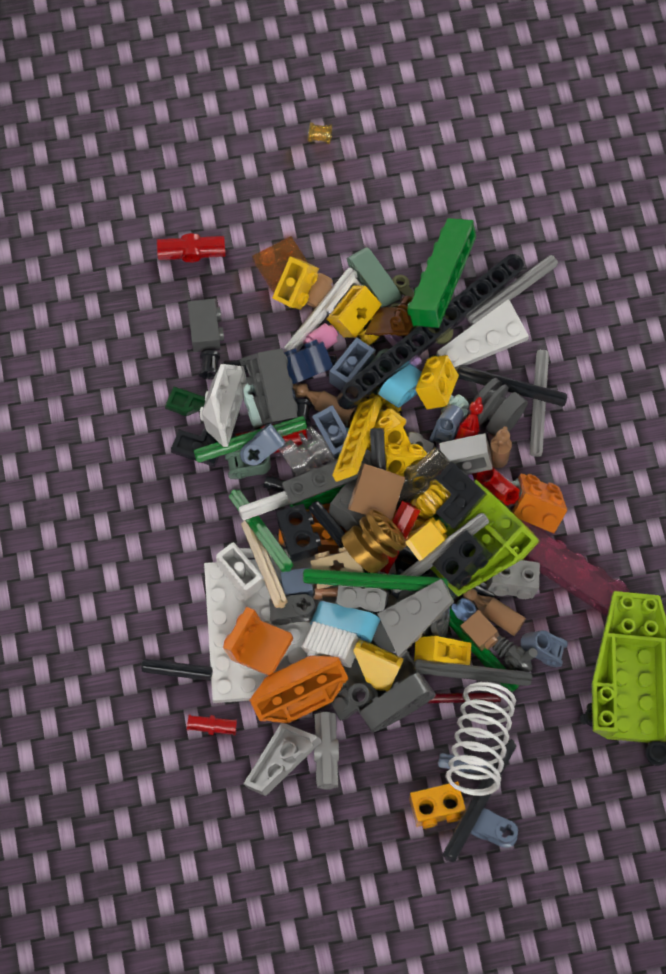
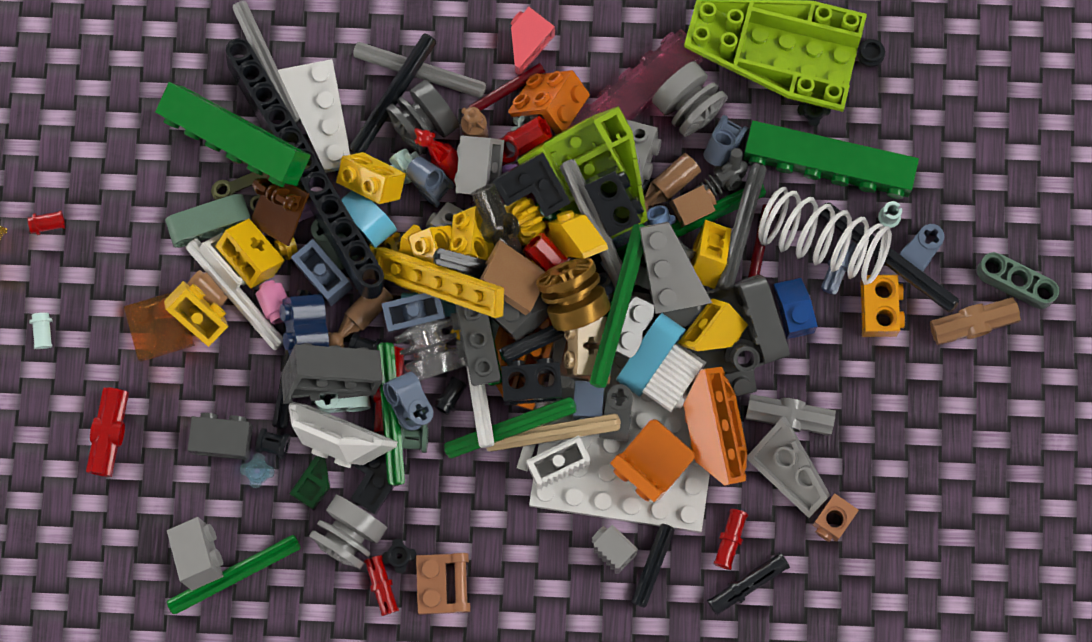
camera: 70 degrees left, 10 degrees up
none -> red pin [28,210,65,236]
none -> light aqua pin [29,313,53,349]
none -> light grey brick [167,517,223,590]
none -> green axle [167,535,301,614]
none -> clear light blue plate [240,454,275,488]
none -> light grey wheel [309,494,387,570]
none -> red pin [364,555,399,616]
none -> black plate [382,539,417,574]
none -> nougat plate [416,553,471,615]
none -> dark red bar [469,63,545,111]
none -> coral slope [511,7,555,75]
none -> light grey brick [592,525,638,574]
none -> light grey wheel [652,61,728,137]
none -> black pin [707,552,790,616]
none -> green brick [743,120,919,199]
none -> blue slope [773,278,818,339]
none -> nougat brick [813,493,859,542]
none -> light aqua pin [878,201,902,228]
none -> medium nougat piece [930,297,1021,346]
none -> sand green beam [977,252,1059,309]

